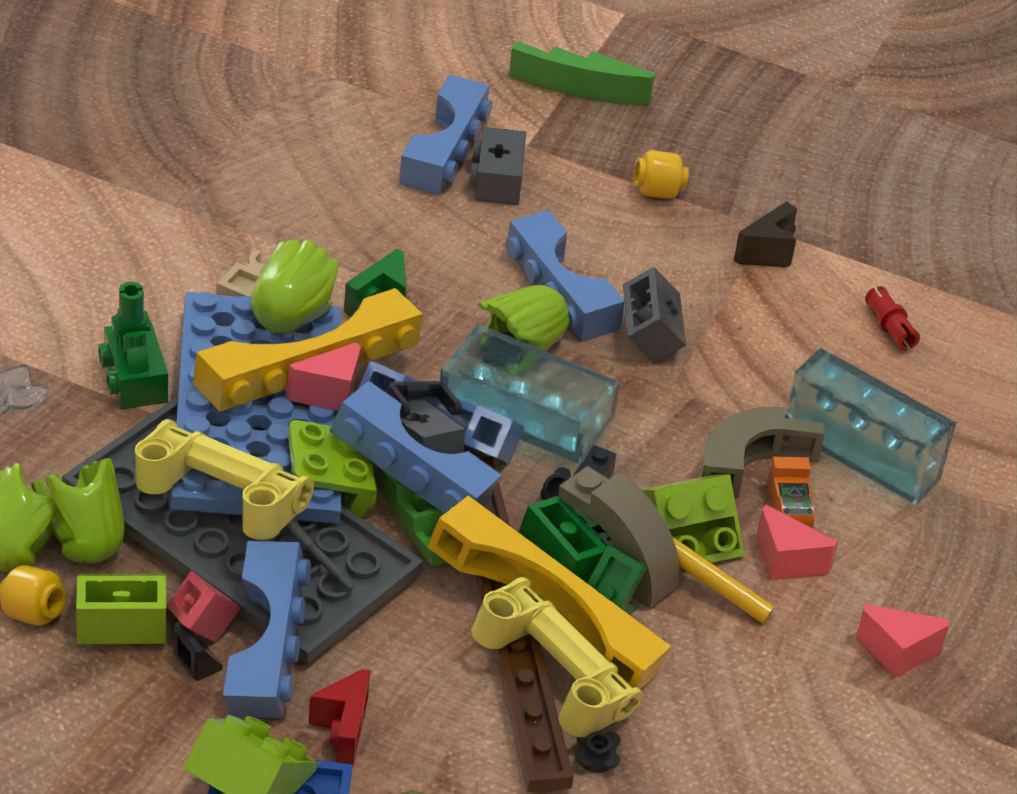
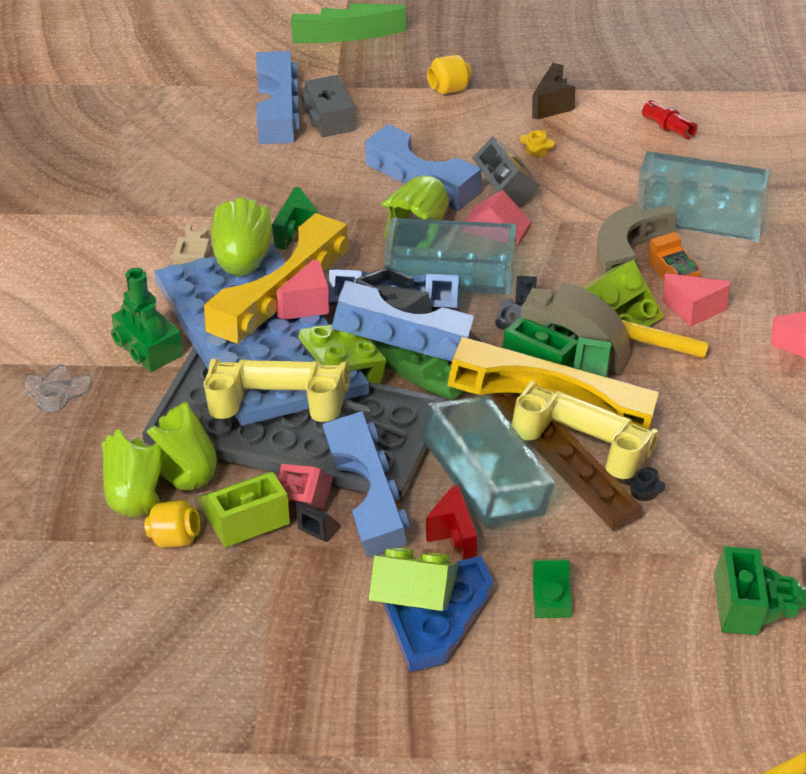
camera: 15 degrees left, 0 degrees up
none -> clear light blue piece [420,395,555,526]
none -> coral slope [462,190,531,244]
none -> yellow plate [520,130,555,157]

